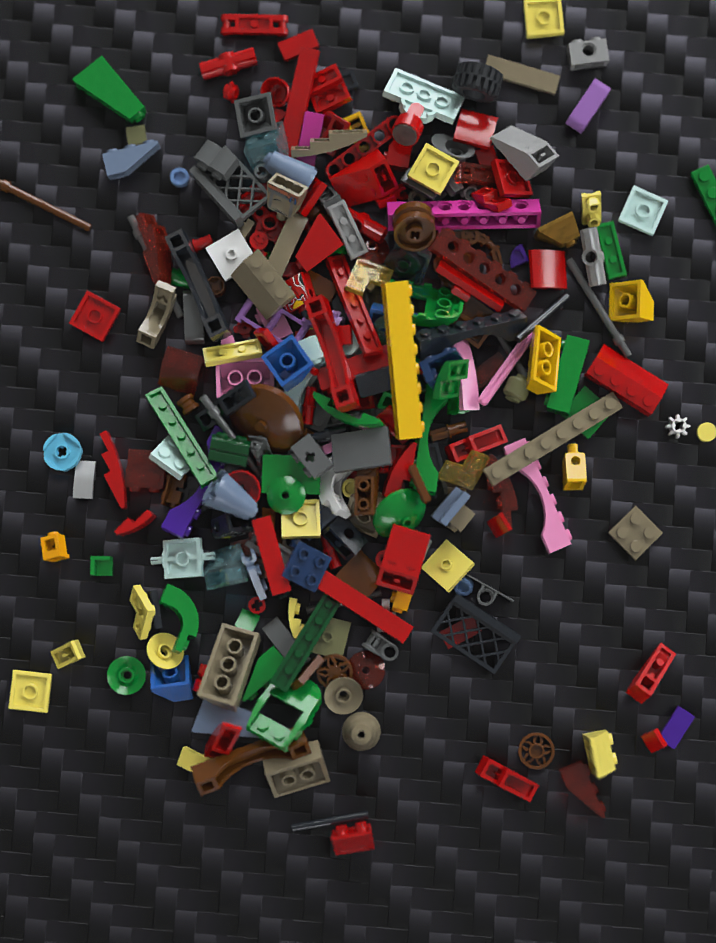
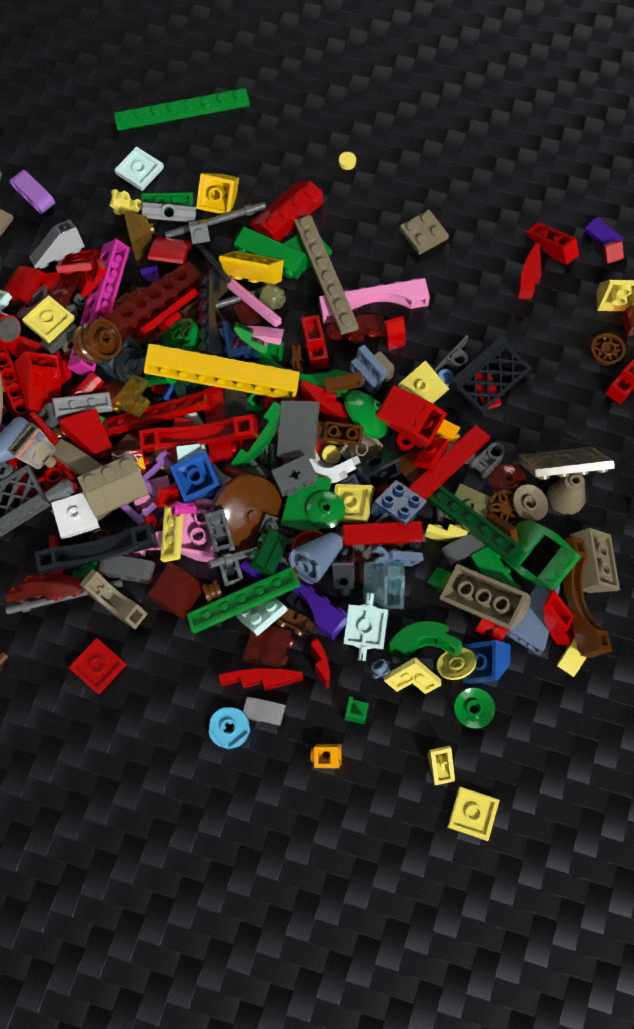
camera: 80 degrees left, 15 degrees down
red bush [248,597,266,614] -> none
clear yellow plate [438,450,490,490] -> none
yellow torso [562,443,587,490] -> none
white gear [665,414,690,439] -> none
none -> dark grey cone [45,478,75,502]
none -> dark pink pin [171,501,197,517]
none -> brick [188,219,210,244]
none -> sand blue plate [371,659,391,679]
none -> red plate [414,437,449,470]
none -> red slope [518,243,541,299]
none -> dark tan plate [518,447,614,479]

